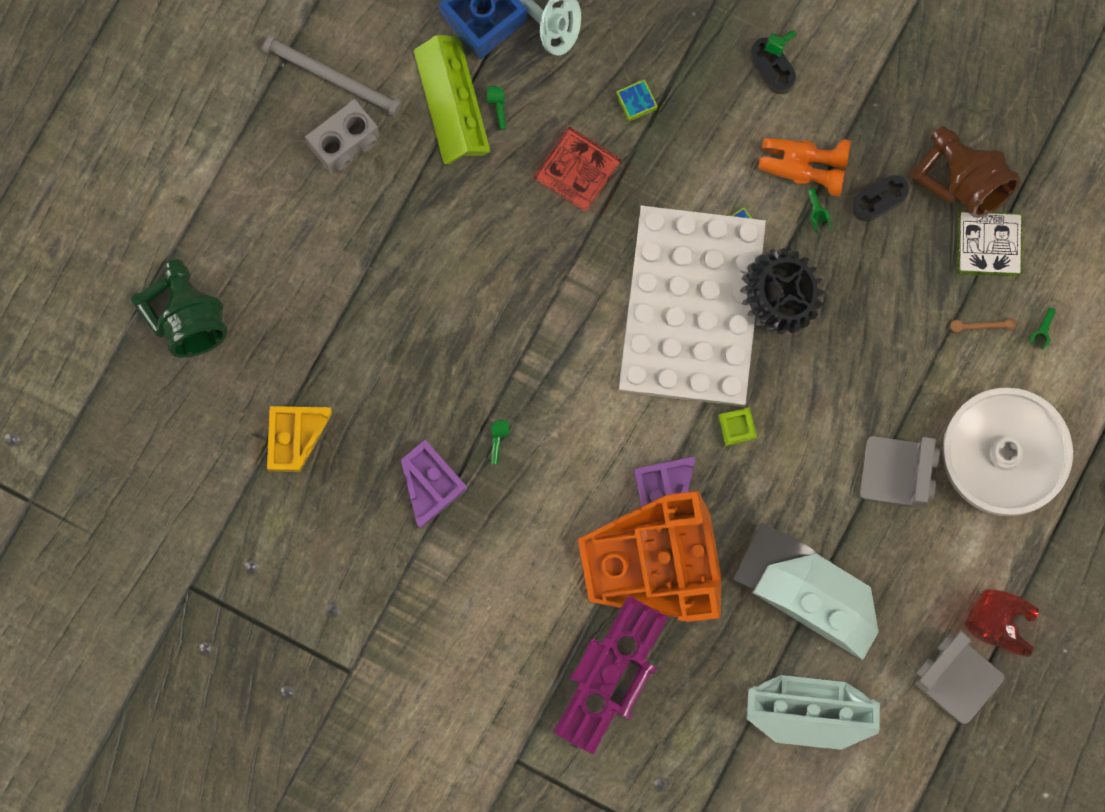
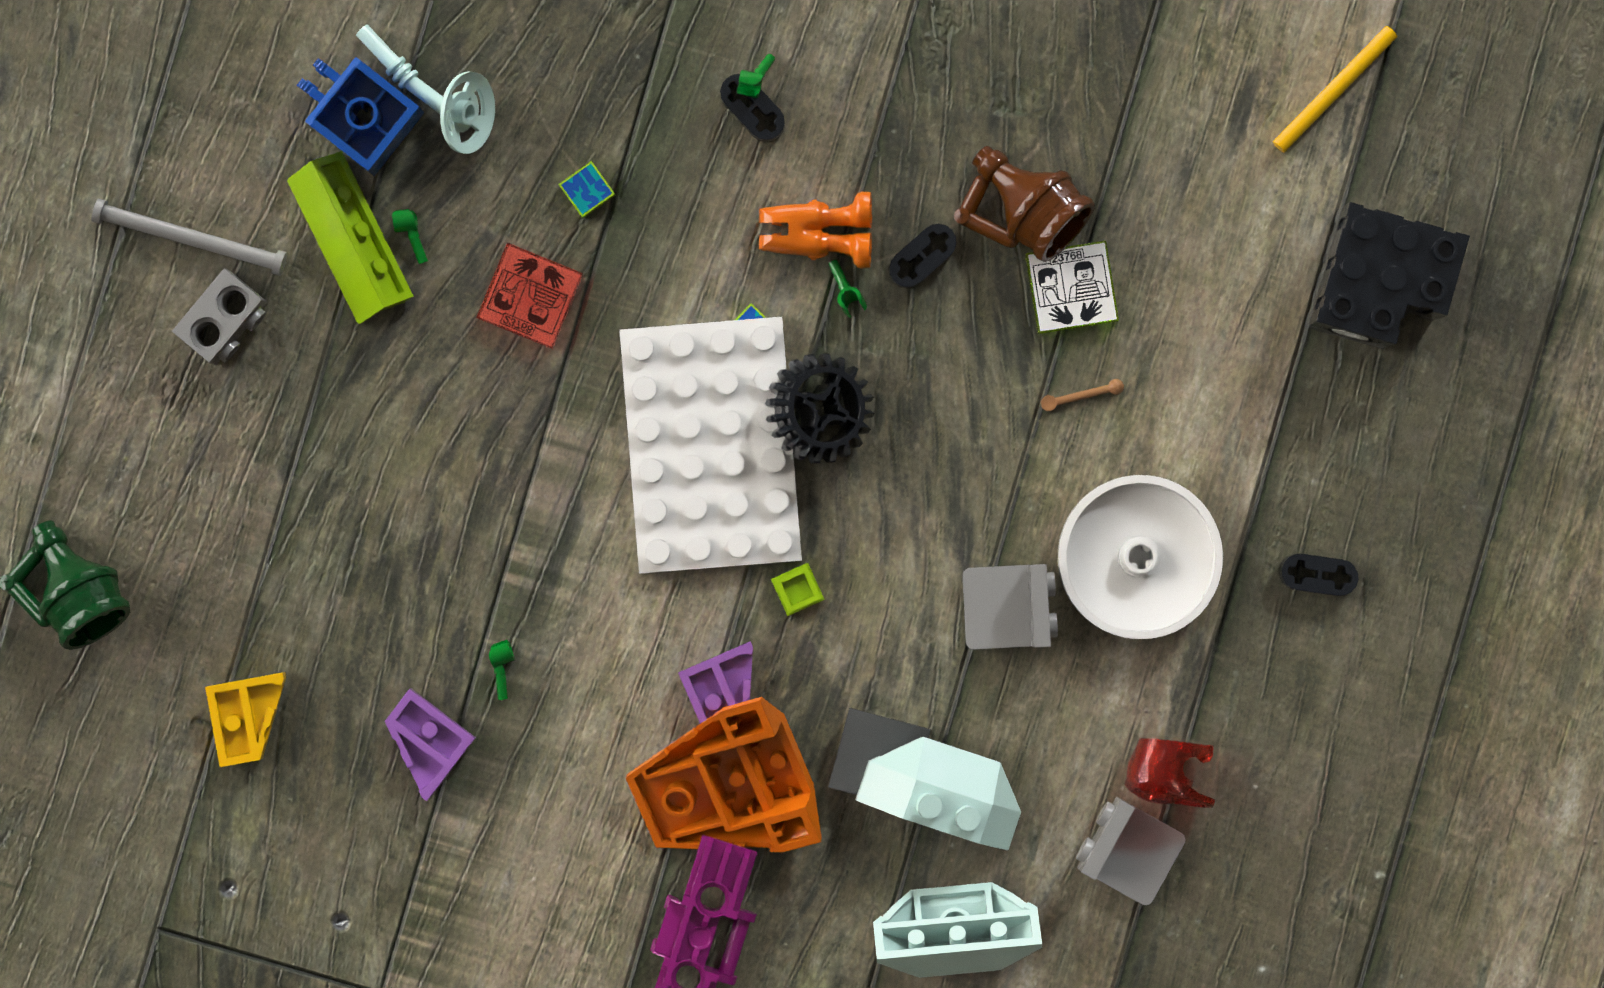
camera: 15 degrees left, 10 degrees up
green hand [1029,307,1056,349] -> none

